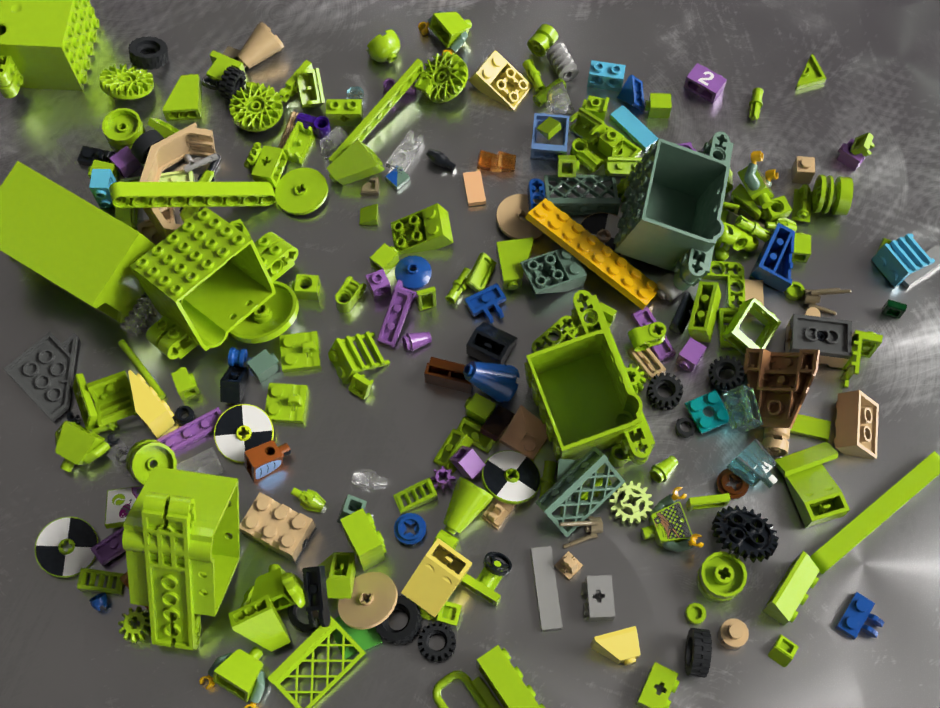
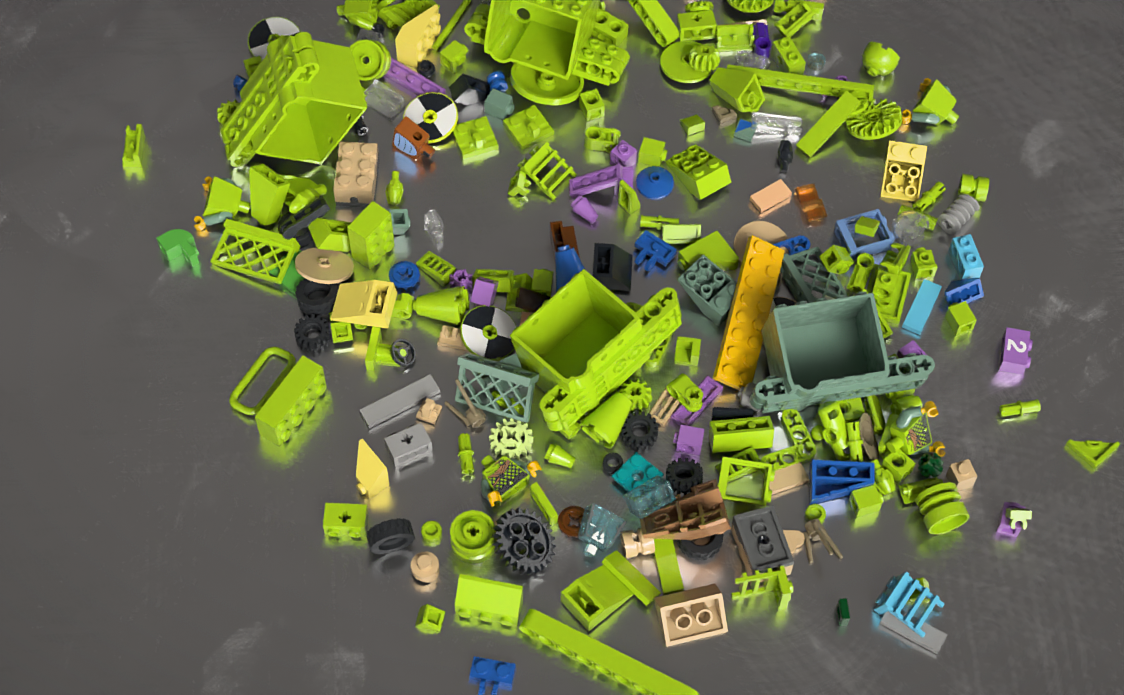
camera: 65 degrees right, 5 degrees down
none -> lime axle [458,433,475,474]
none -> lime cone [579,391,633,449]
none -> lime gear [689,44,720,72]
none -> lime tile [796,90,861,158]
none -> dark green gear [918,452,944,478]

